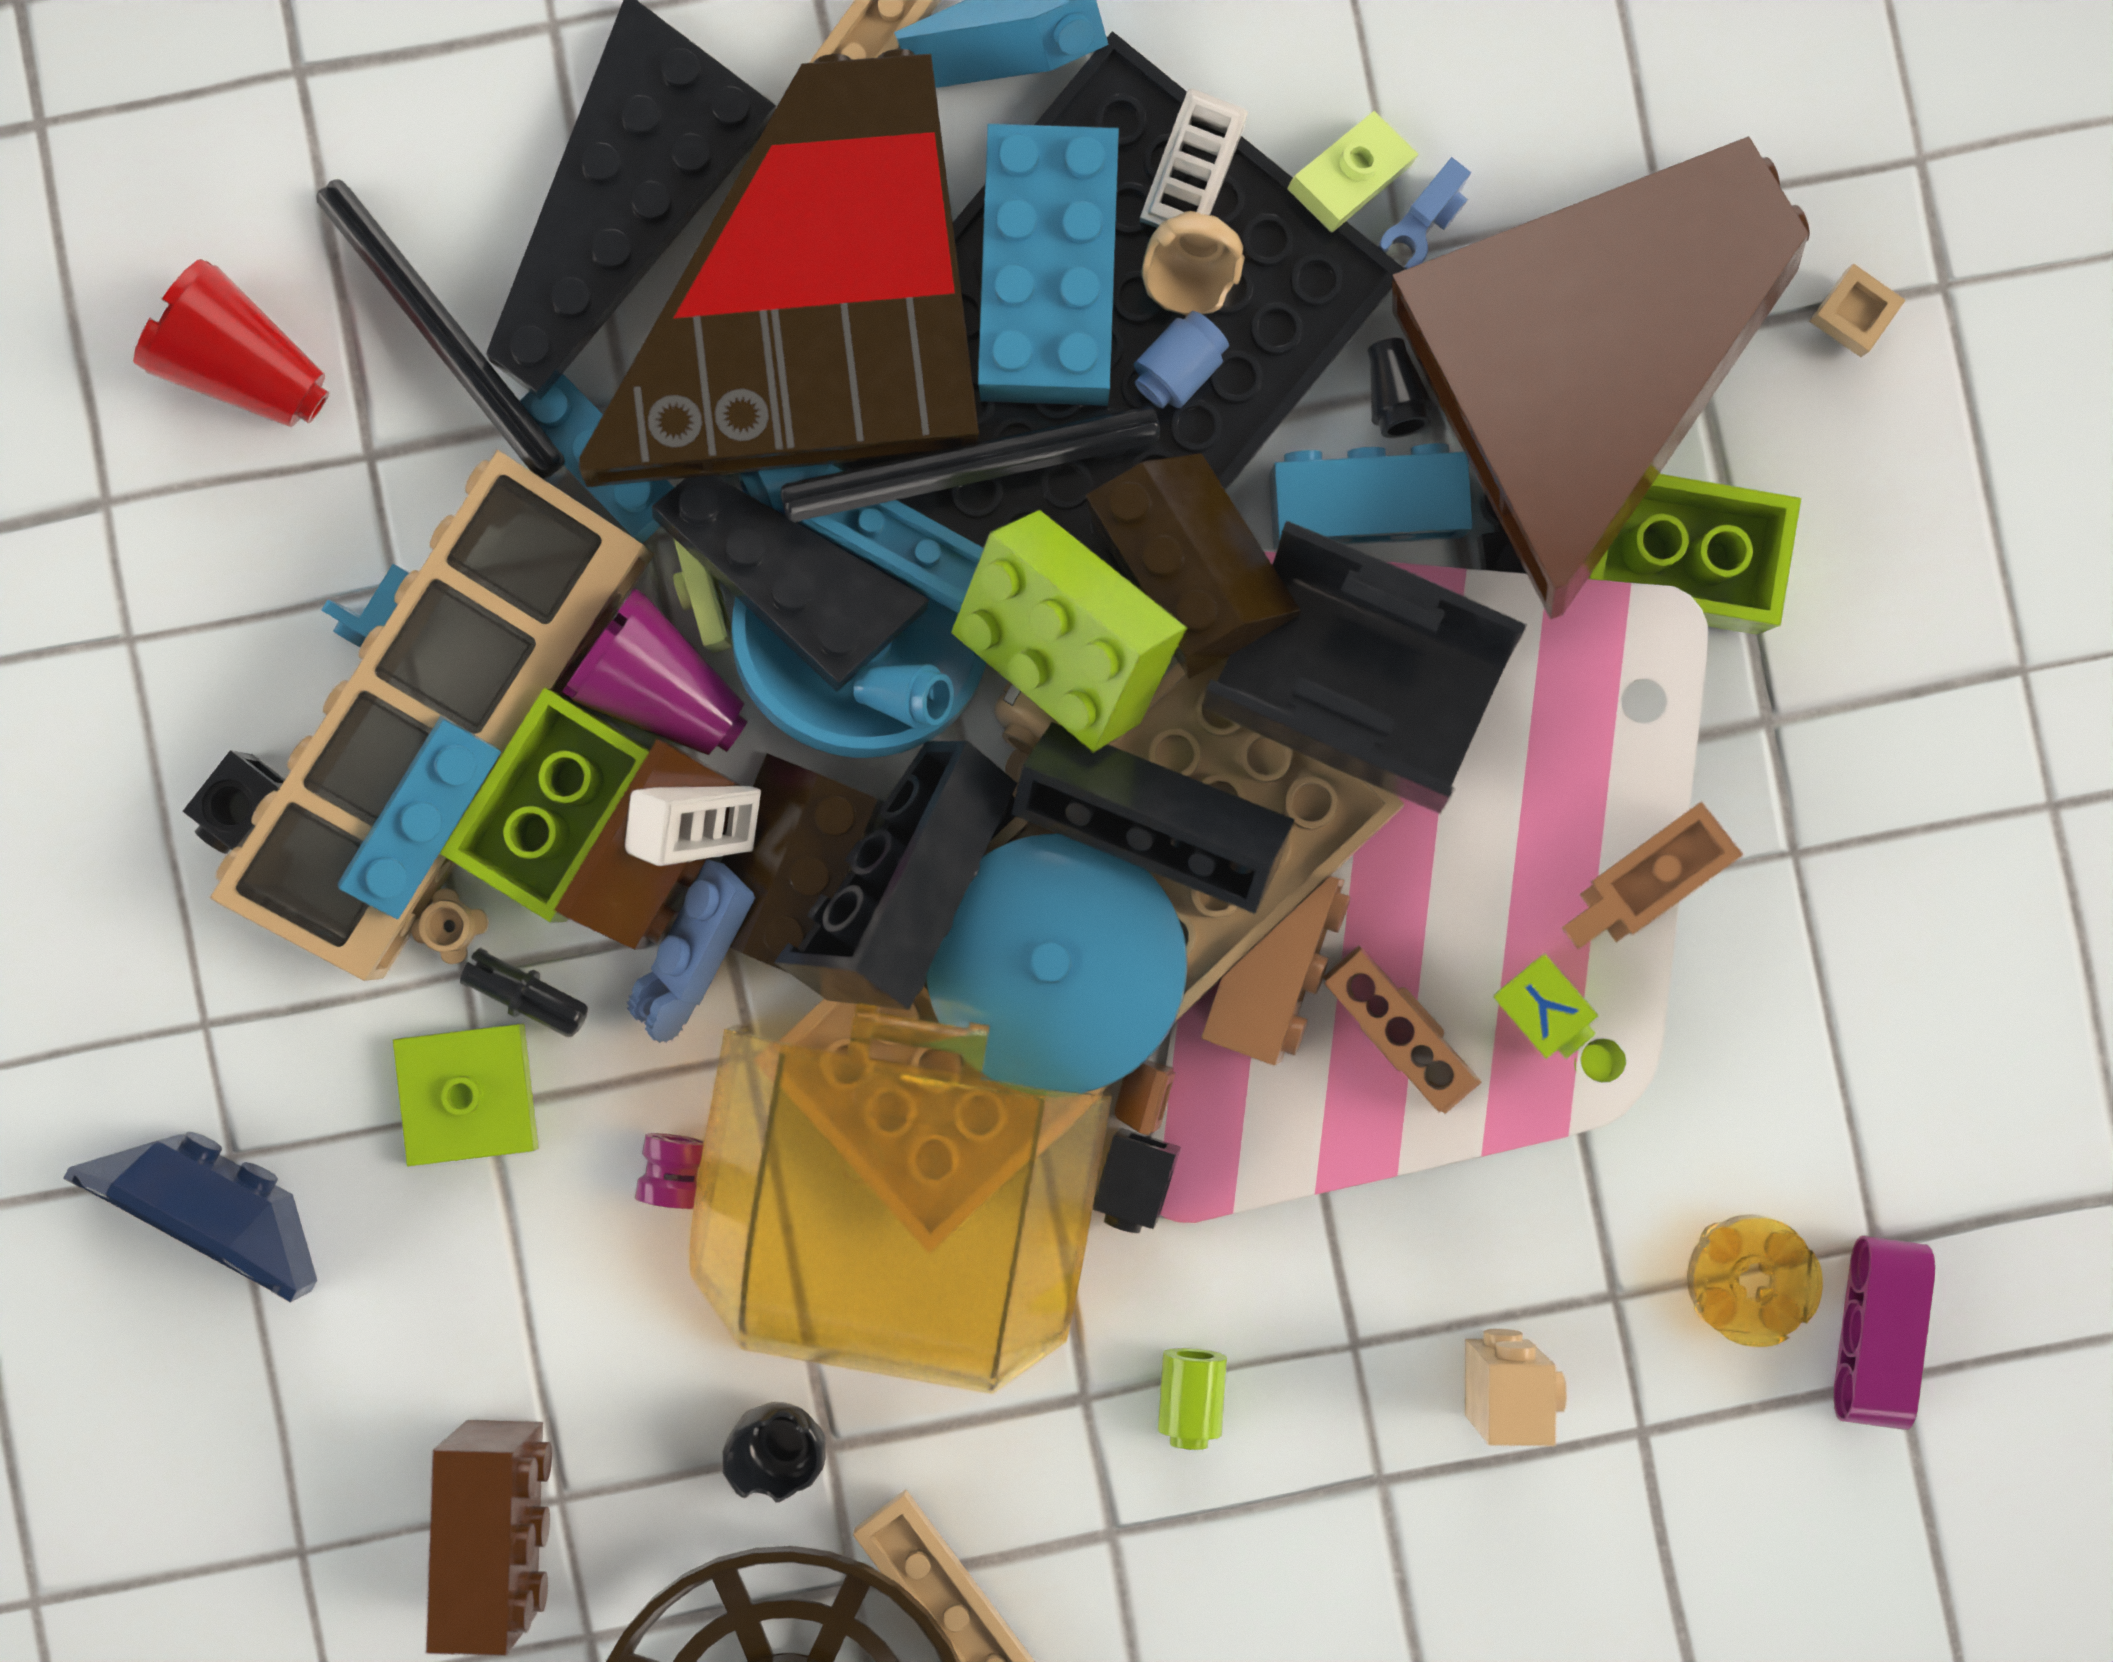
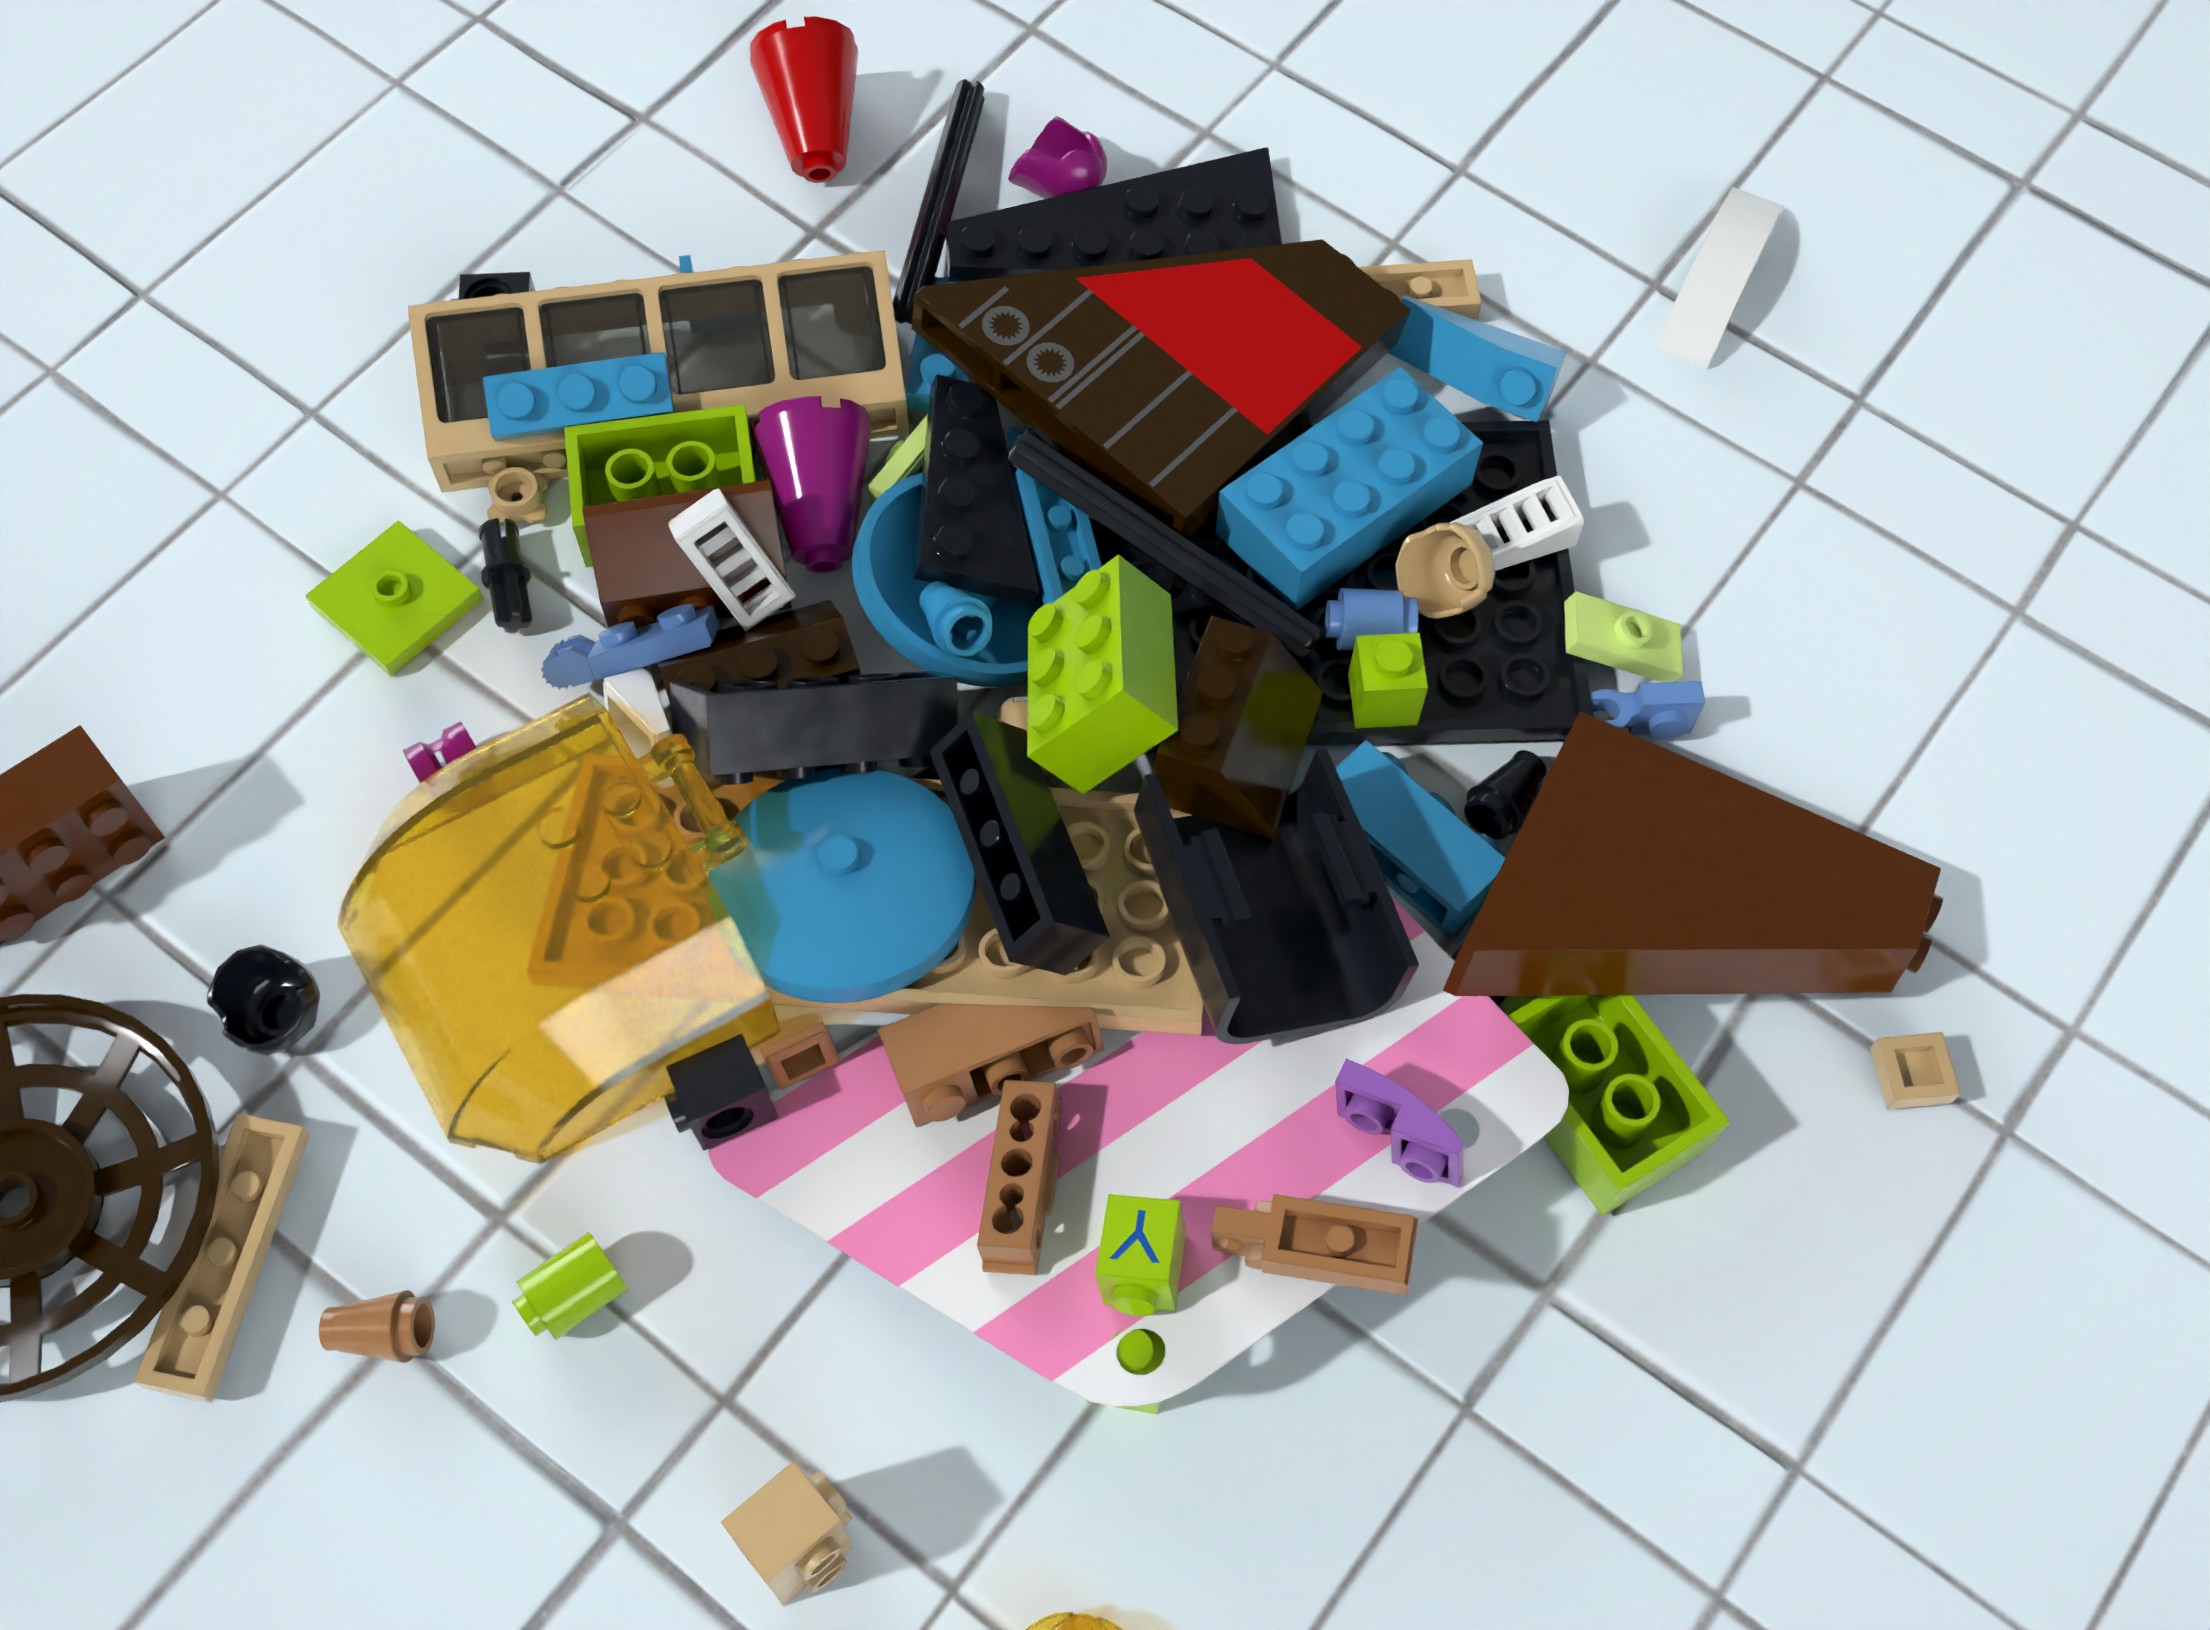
camera: 45 degrees right, 25 degrees down
dark blue wedge [63,1132,318,1302] -> none
none -> medium nougat cone [319,1290,435,1363]
none -> white slope [603,668,674,789]
none -> magenta hair [1008,116,1107,199]
none -> medium lavender slope [1335,1059,1464,1187]
none -> lime brick [1348,633,1428,729]

